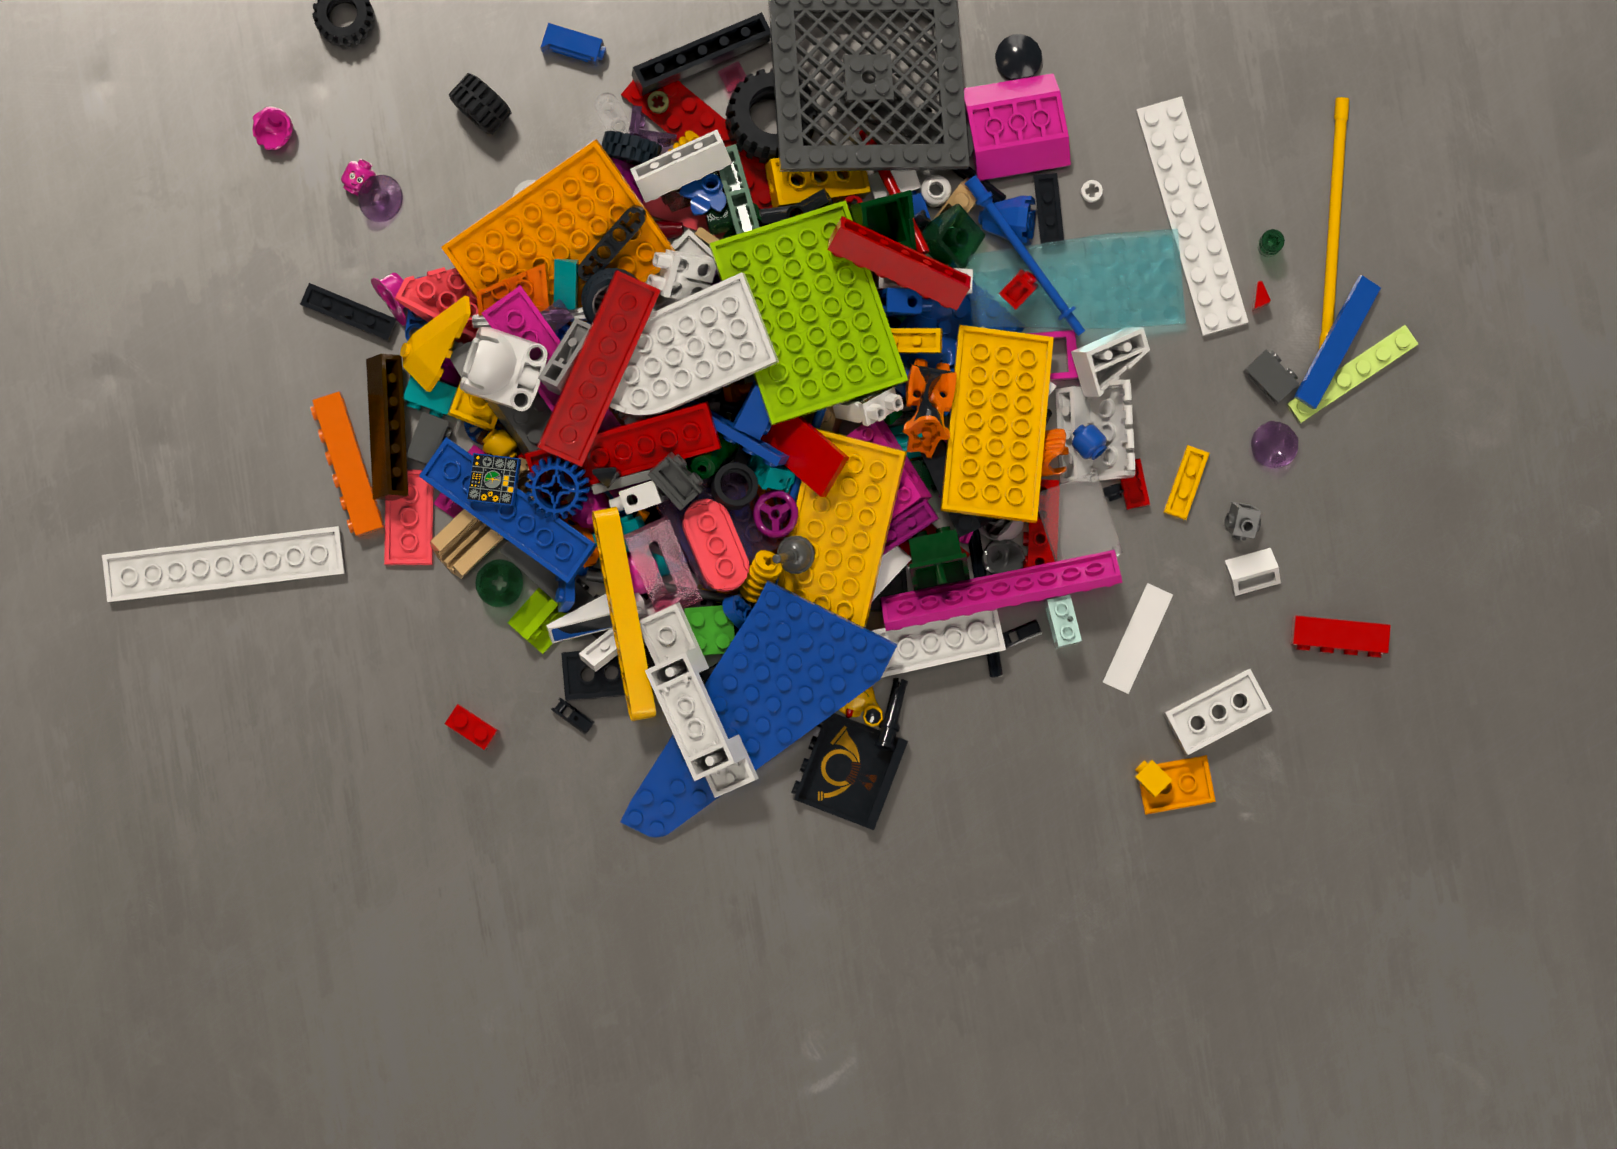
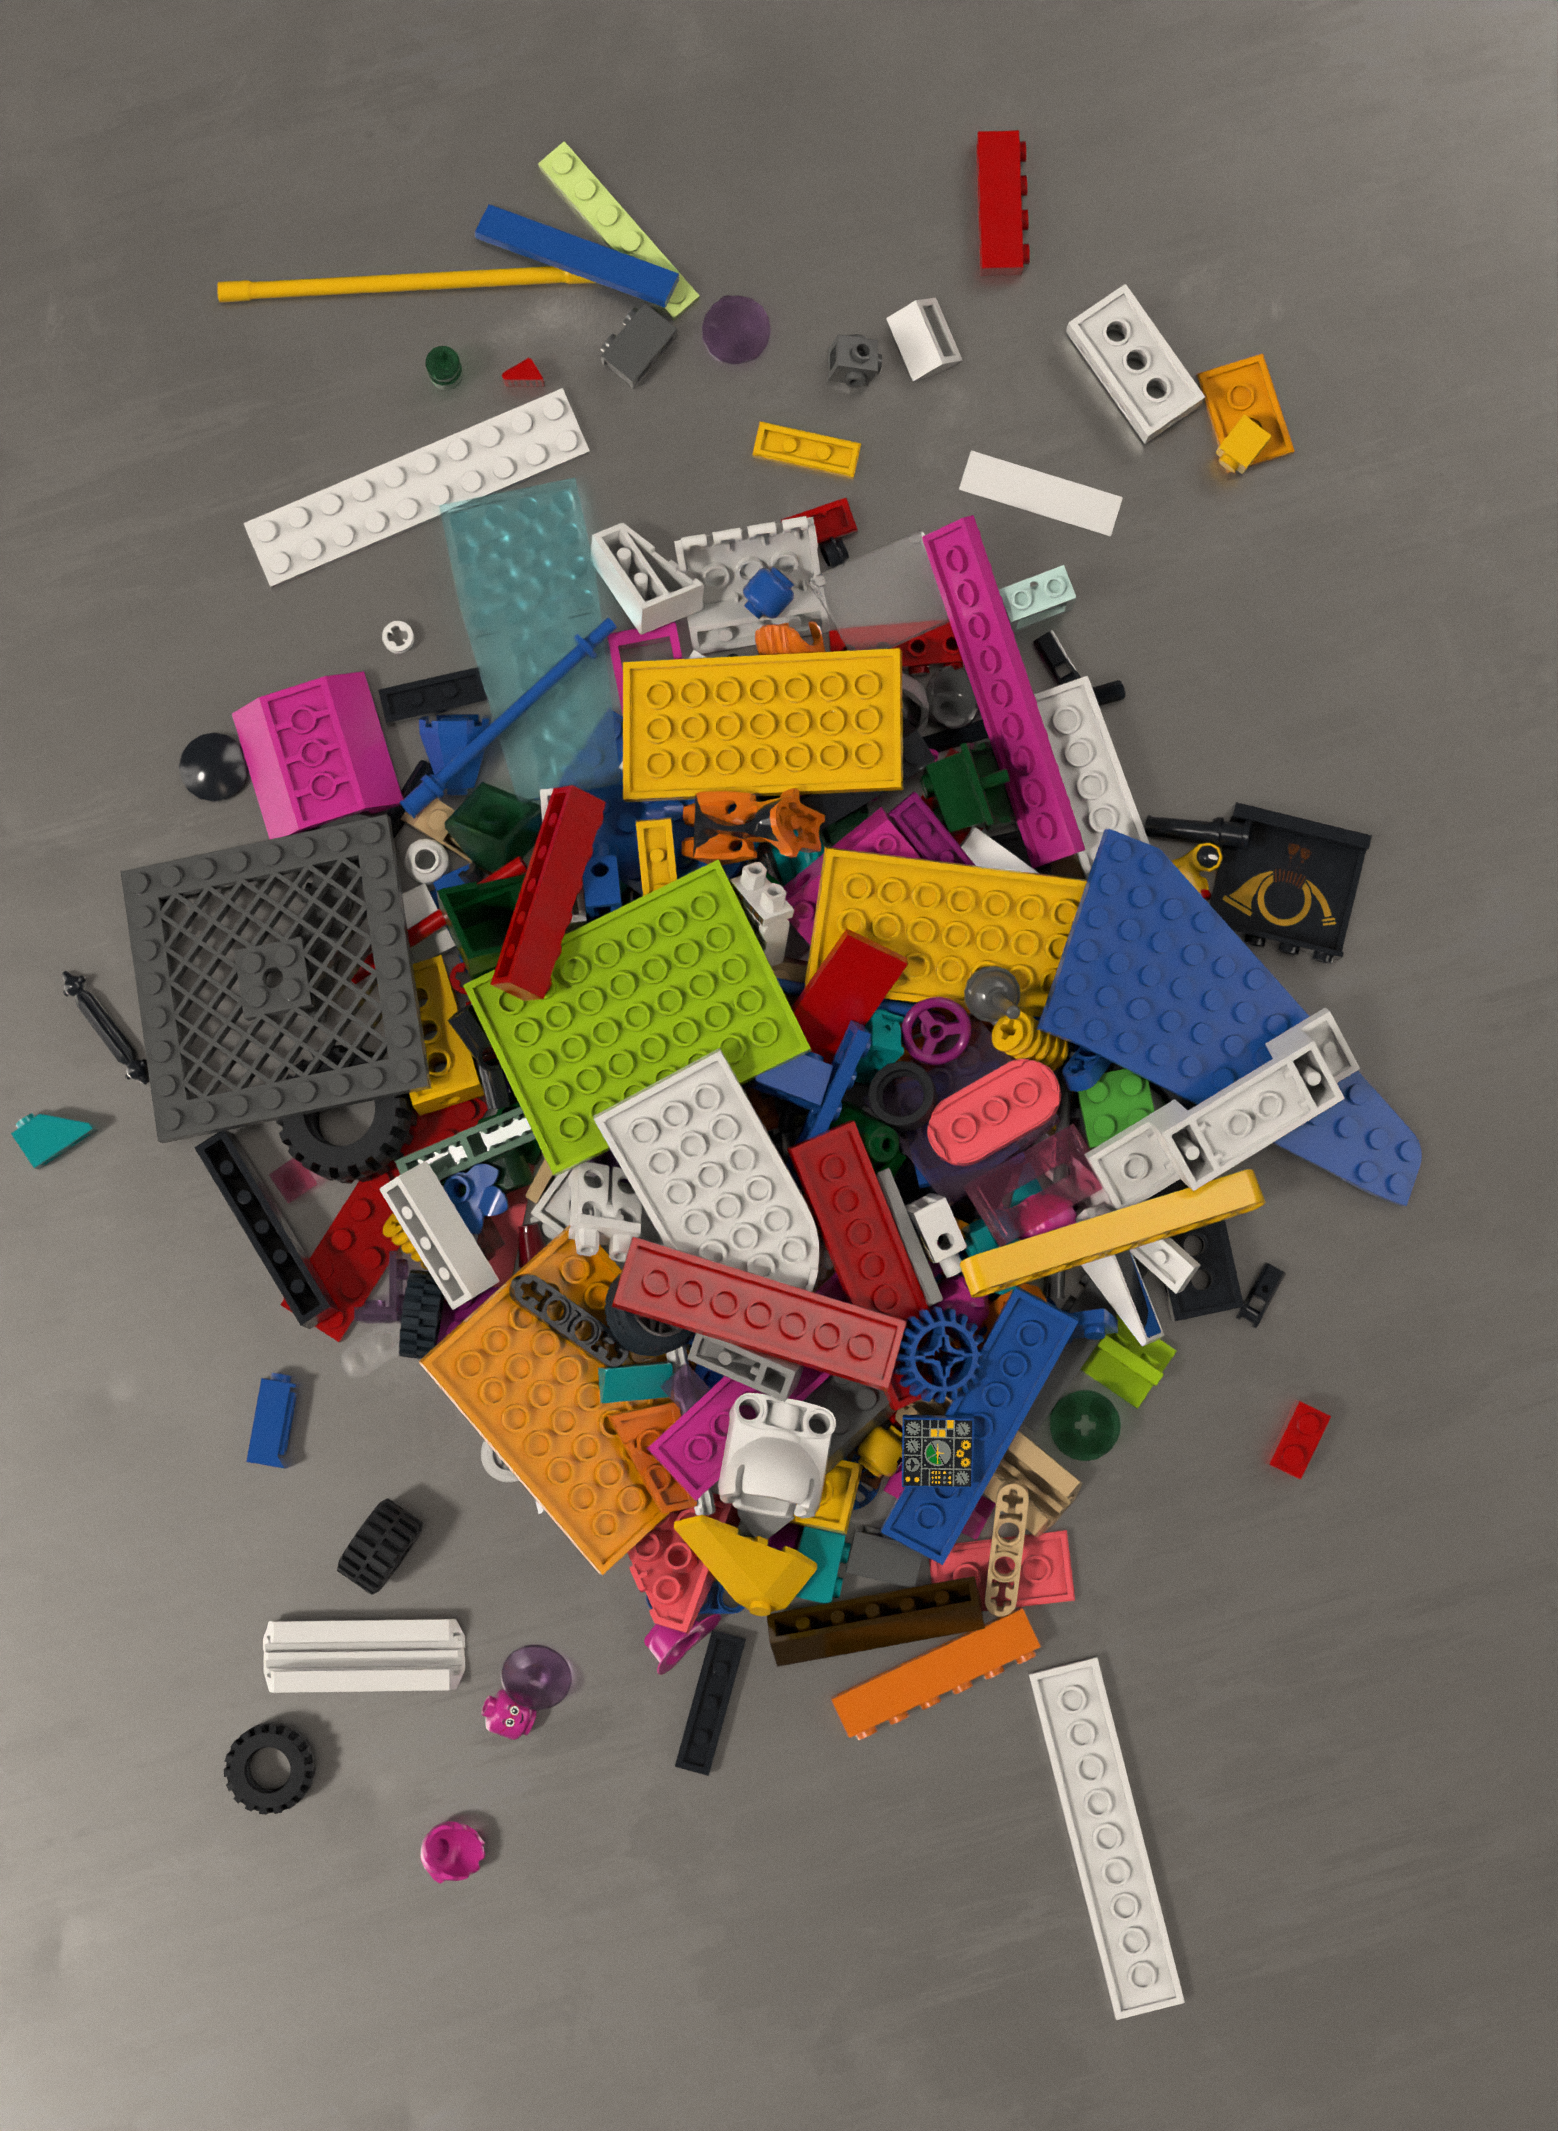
camera: 95 degrees left, 0 degrees up
black slope [592,467,621,488] -> none
olive bush [648,91,669,114] -> none
dark grey hinge [648,452,704,510] -> none
red bracket [999,269,1038,310] -> none
none -> white piece [263,1619,466,1693]
none -> tan beam [985,1479,1029,1617]

